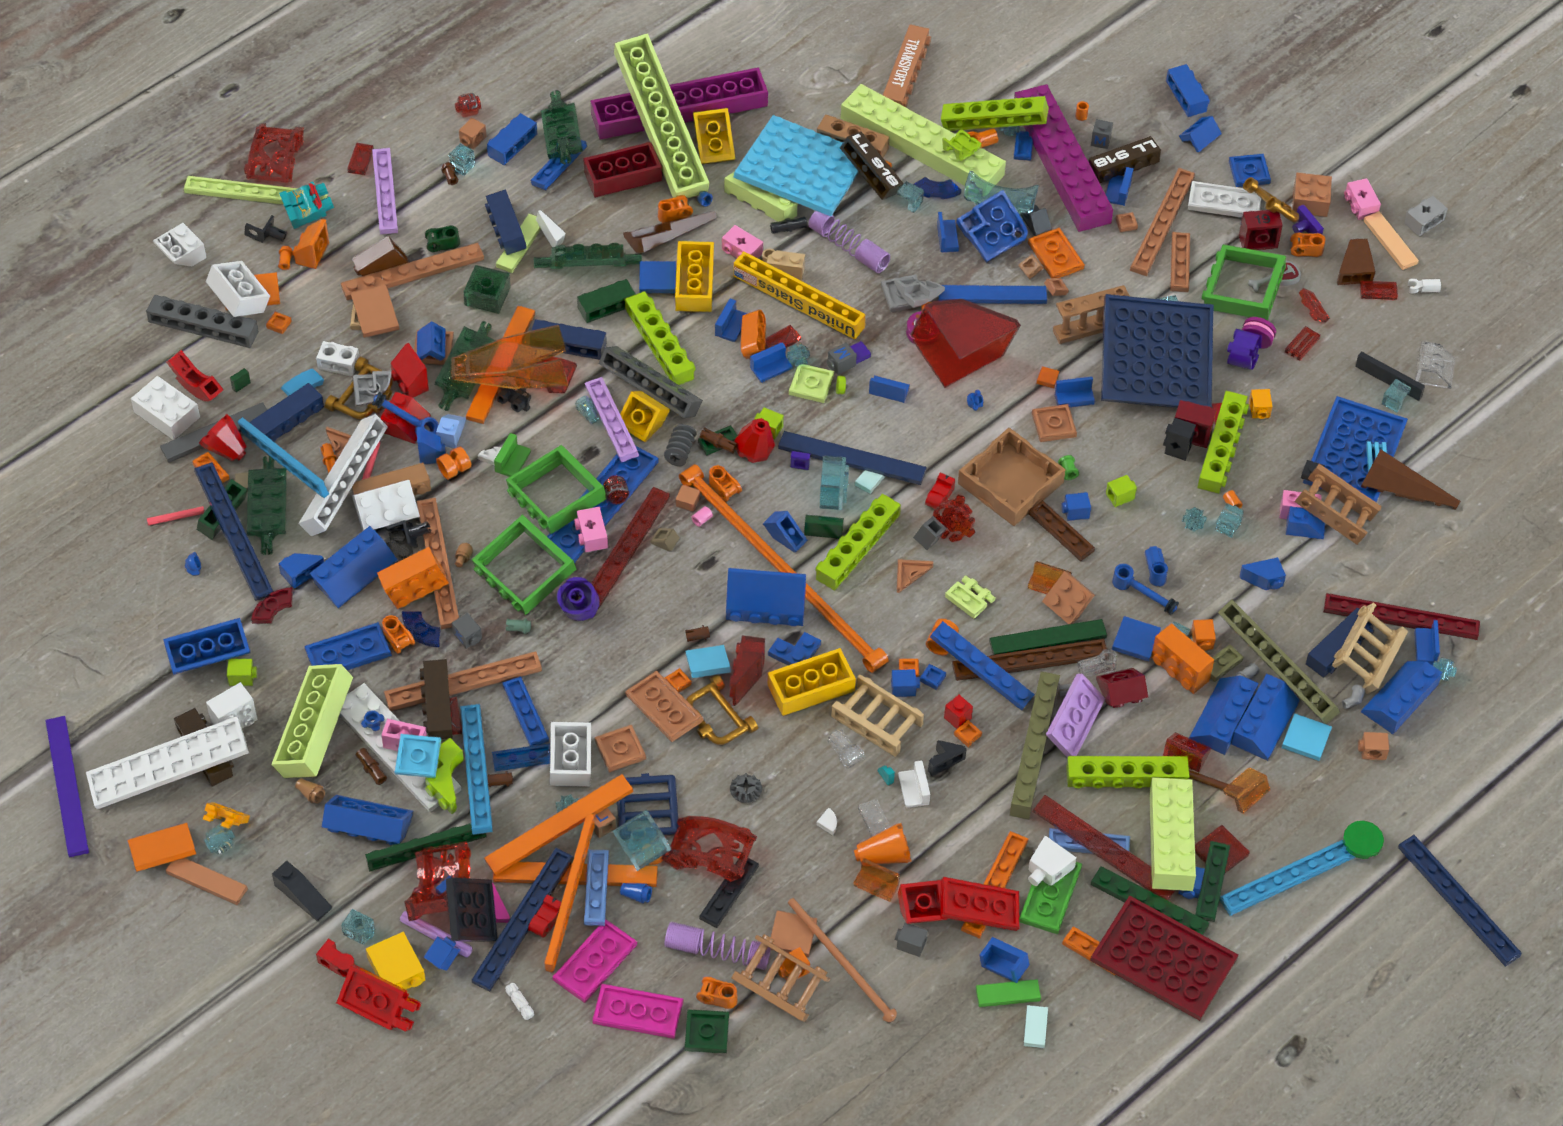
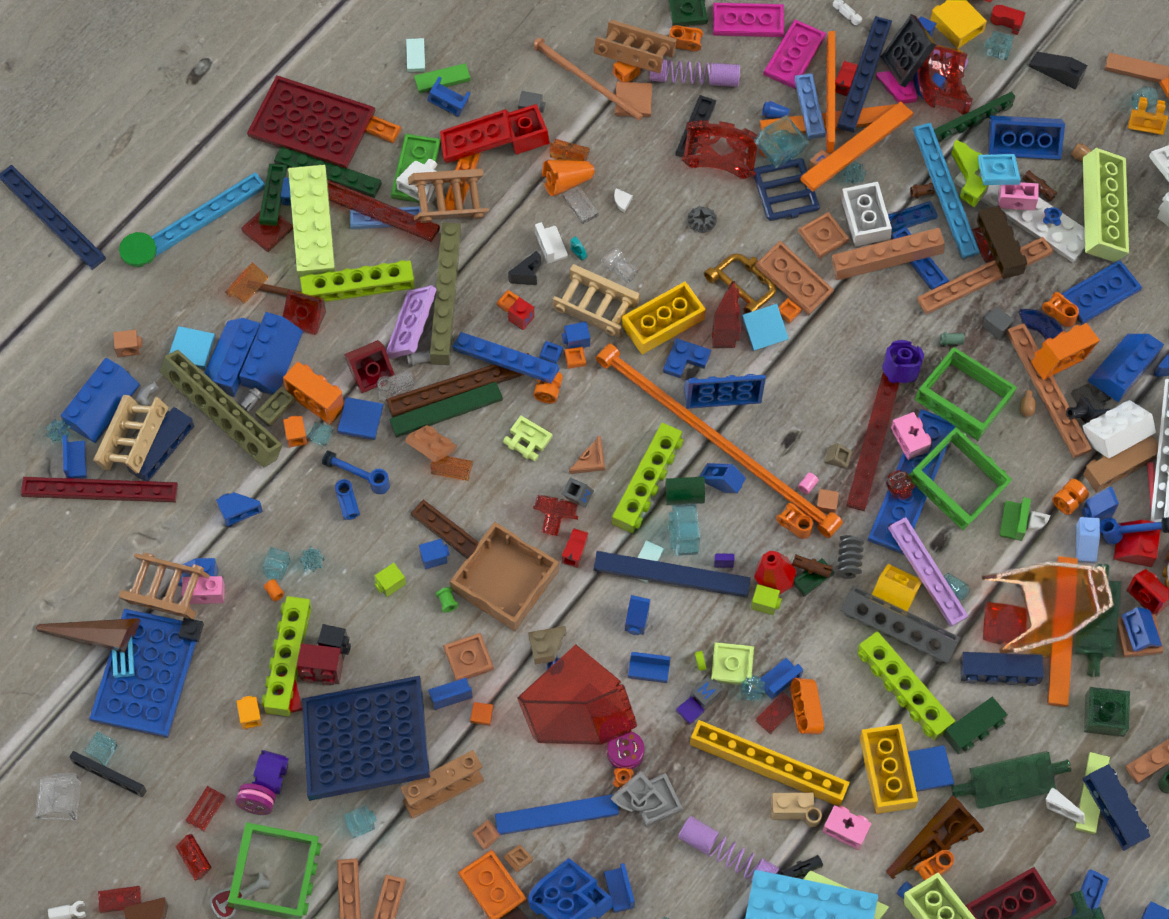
camera: 170 degrees right, 10 degrees up
reddish brown pin [685,625,710,642] -> none
blue panel [715,298,747,342] -> none
none -> medium nougat fence [408,169,489,223]
none -> dark tan wing [528,626,567,665]
none -> blue slope [625,595,651,635]
none -> nougat brick [832,228,945,280]

